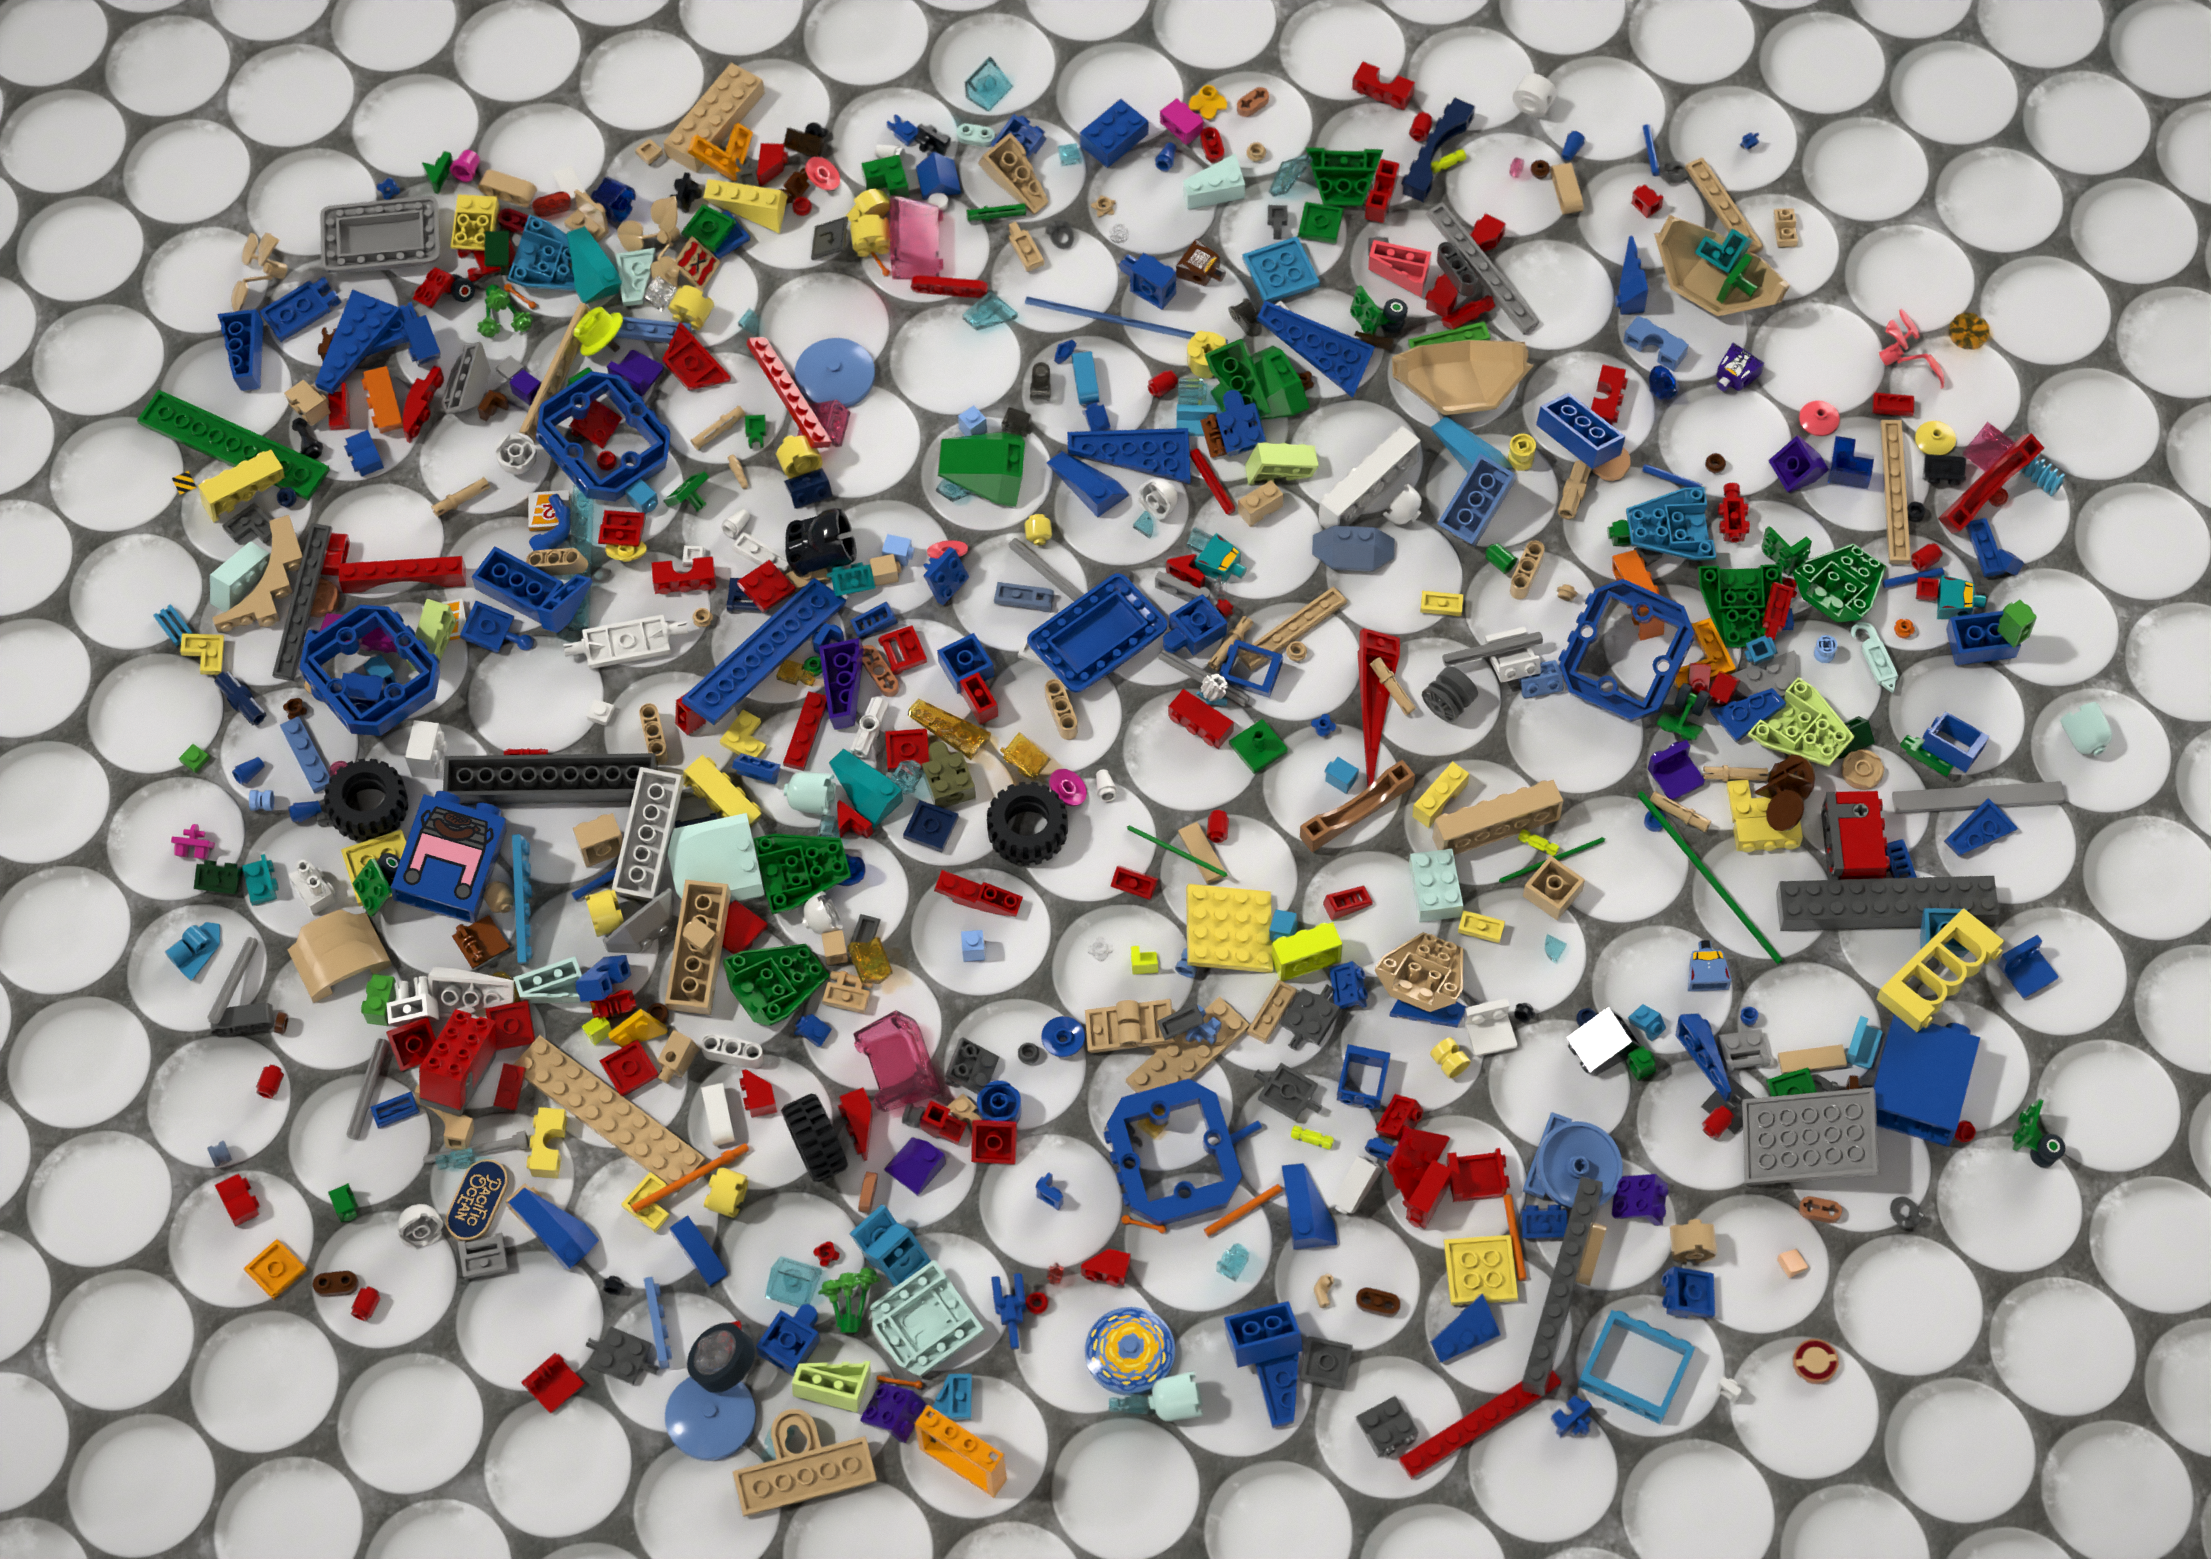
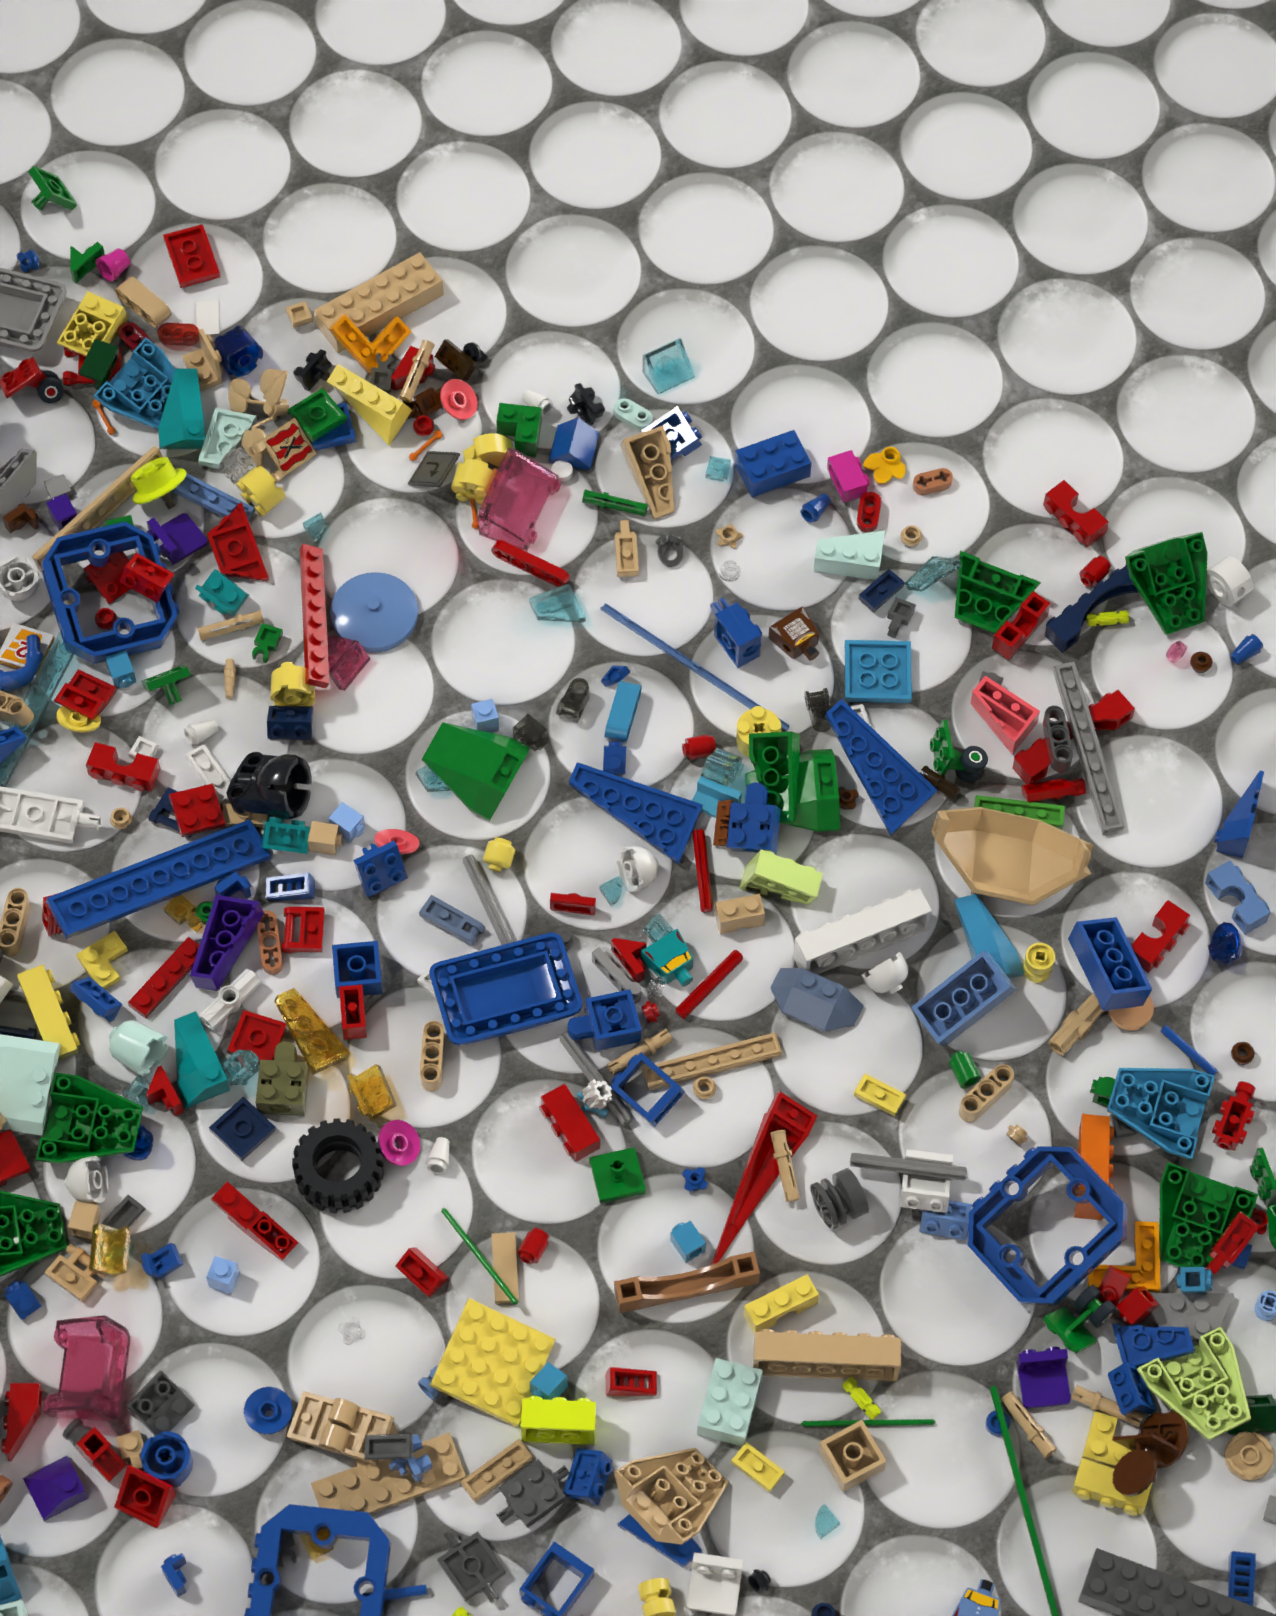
camera: 20 degrees right, 0 degrees up
bright green plant [477,284,534,337] -> none
blue plate [887,114,918,147] -> none
dark grey plate [1018,1043,1039,1064] -> none
blue wedge [1047,451,1129,518] -> none
neon yellow panel [1131,946,1158,975] -> none
green plate [1298,202,1344,244] -> none
tan beam [1551,163,1583,215] -> none
red piece [1821,791,1890,880] -> none
none -> green tile [28,166,77,210]
none -> red bracket [120,553,174,603]
none -> blue bracket [141,1243,184,1279]
none -> red plate [163,224,220,288]
none -> teal bracket [195,569,249,616]
none -> tan pin [399,340,435,403]
none -> orange hinge [409,430,442,461]
none -> red plate [550,893,596,915]
none -> red axle [676,950,743,1019]
none -> dark blue plate [858,569,905,612]
none -> blue bracket [1108,1362,1157,1416]
none -> green wedge [1125,532,1208,635]

